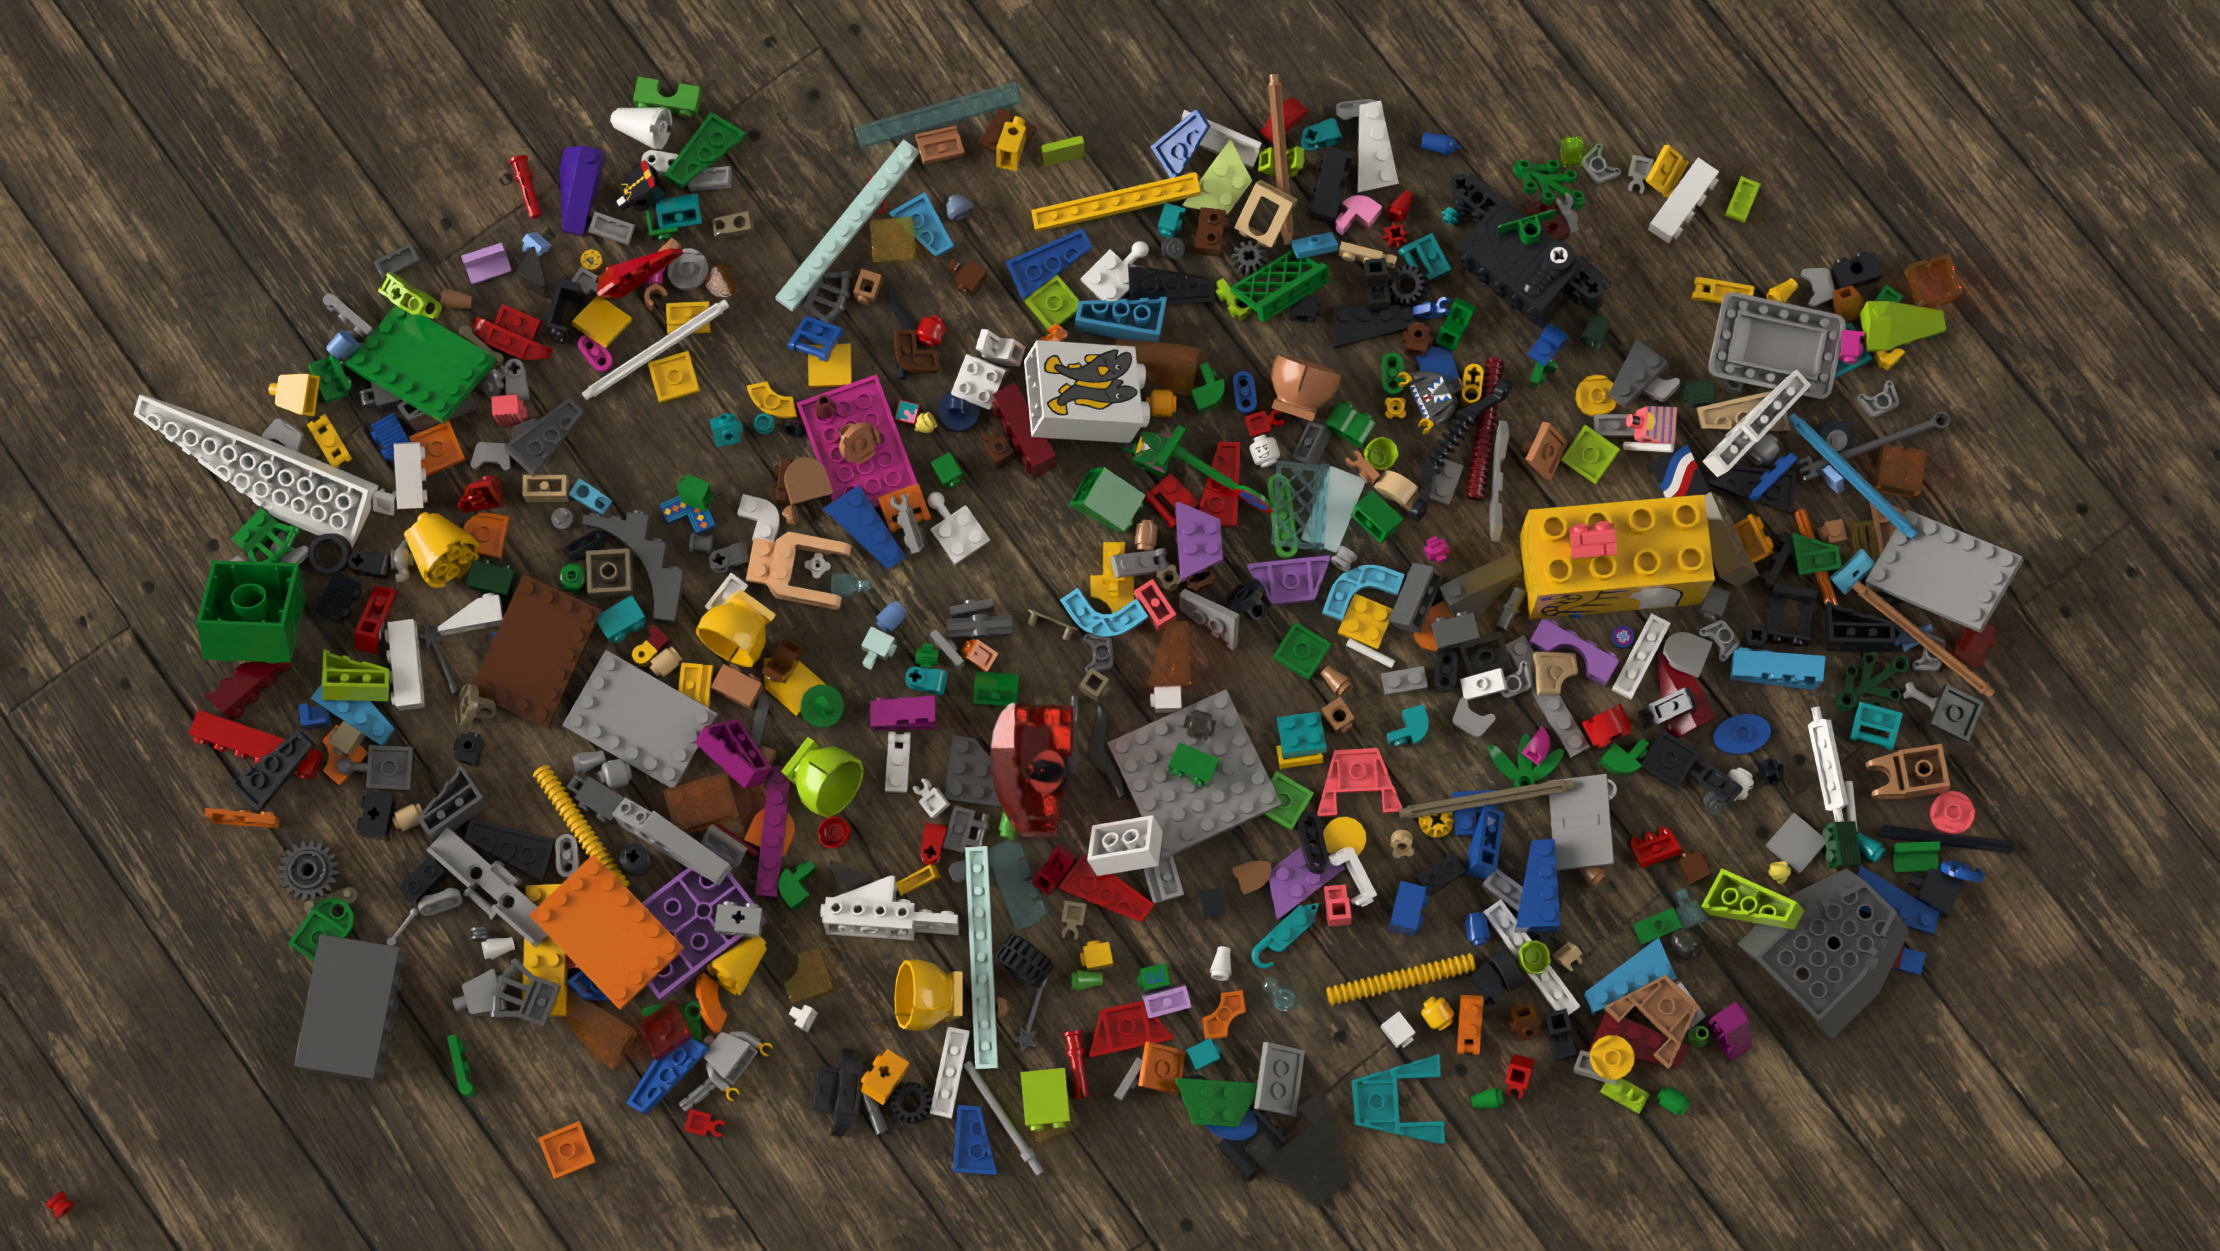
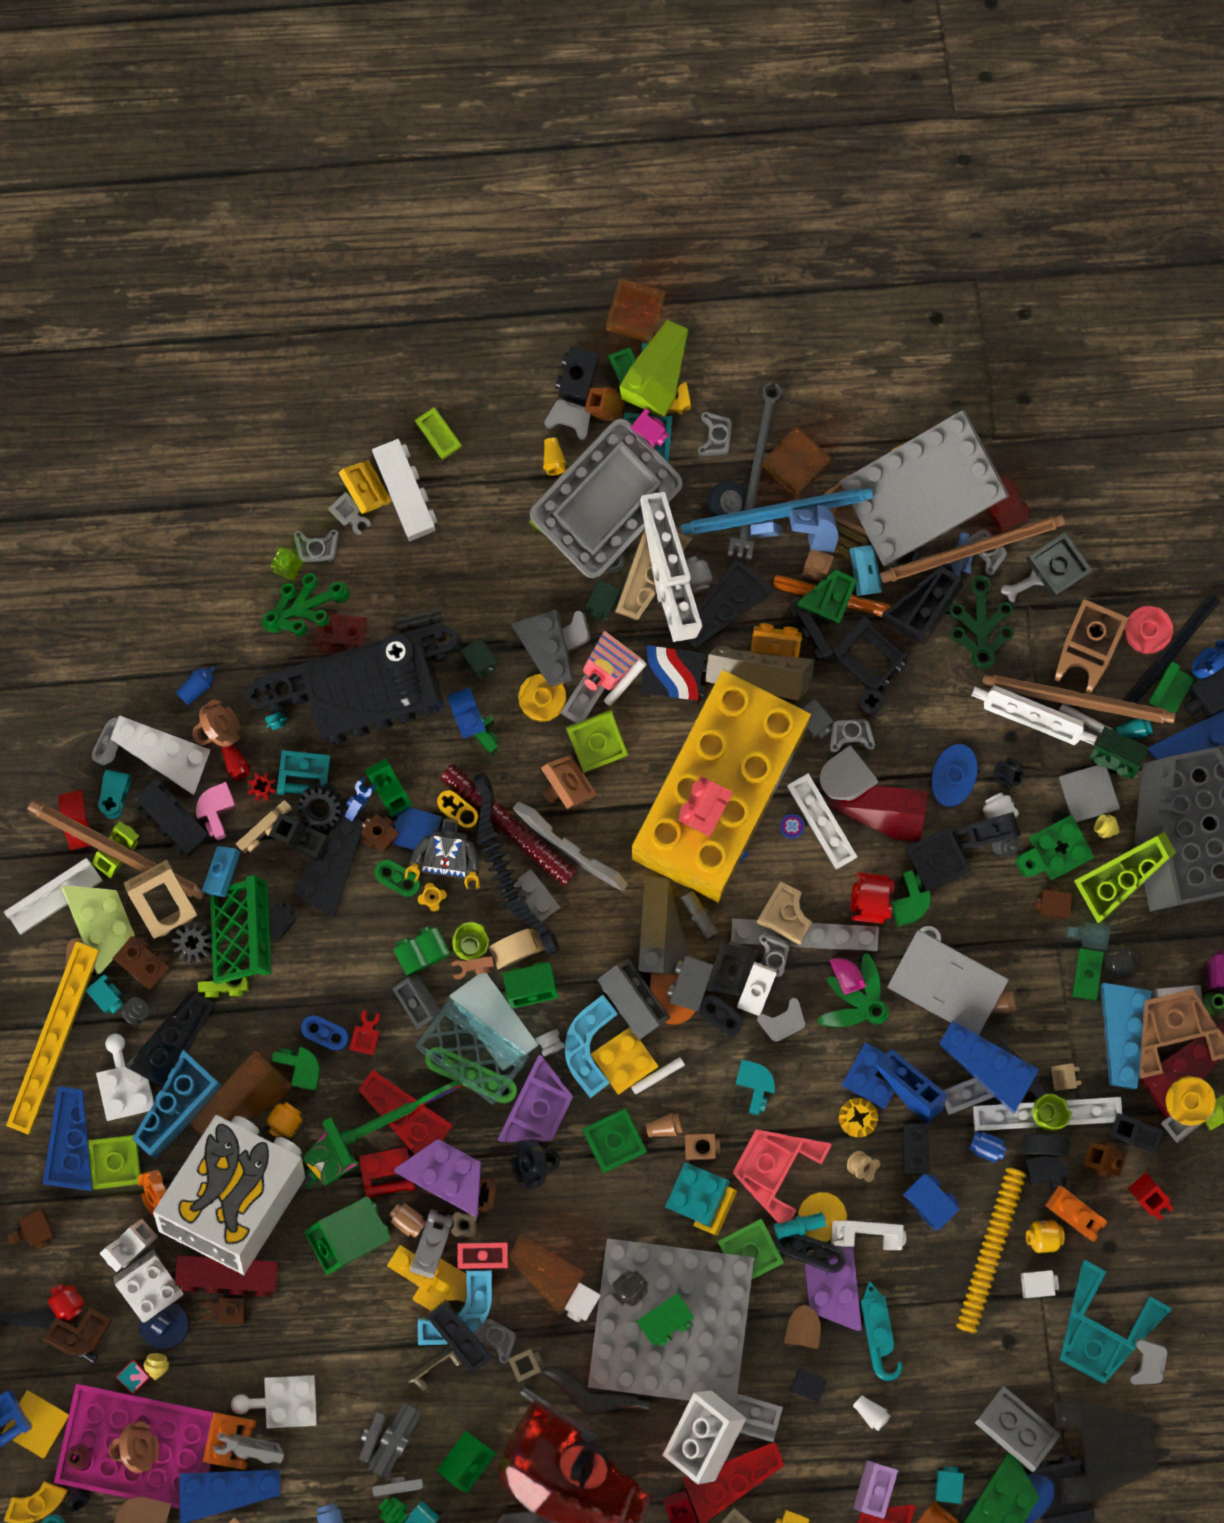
camera: 60 degrees left, 5 degrees up
green brick [931,452,963,489] -> none
orange bracket [960,639,998,672] -> none
green brick [1136,963,1171,993] -> none
wing [1151,109,1211,178] -> none
light grey wing [1179,589,1240,650] -> none
orange tile [1202,990,1246,1040] -> none
white head [1249,434,1280,468] -> none
clear light blue plate [1262,977,1296,1011] -> none
nougat plate [1271,354,1341,421] -> none
coral brick [1324,884,1351,927] -> none
light grey plate [1380,666,1428,696] -> none
dark tan piece [1399,779,1574,819] -> none
dark pink gear [1423,536,1450,564] -> none
green cone [1471,1087,1504,1109] -> none
green piece [1497,209,1556,245] -> none
medium lavender arch [1529,618,1619,687] -> none
light grey plate [1555,193,1579,233] -> none
red plate [1631,826,1682,868] -> none
hinge [1638,687,1697,729] -> none
yellow plate [1691,277,1754,304] -> none
dark azure wedge [1730,648,1826,691] -> none
blue hinge [1749,453,1797,502] -> none
teal plate [1849,701,1903,750] -> none
none -> nougat tile [193,700,241,747]
none -> black plate [426,1299,492,1373]
none -> teal pin [774,1212,826,1239]
none -> medium blue brick [789,504,838,553]
none -> medium nougat piece [982,675,1176,724]
none -> green plate [1015,815,1094,880]
none -> light grey piece [1129,1338,1167,1385]

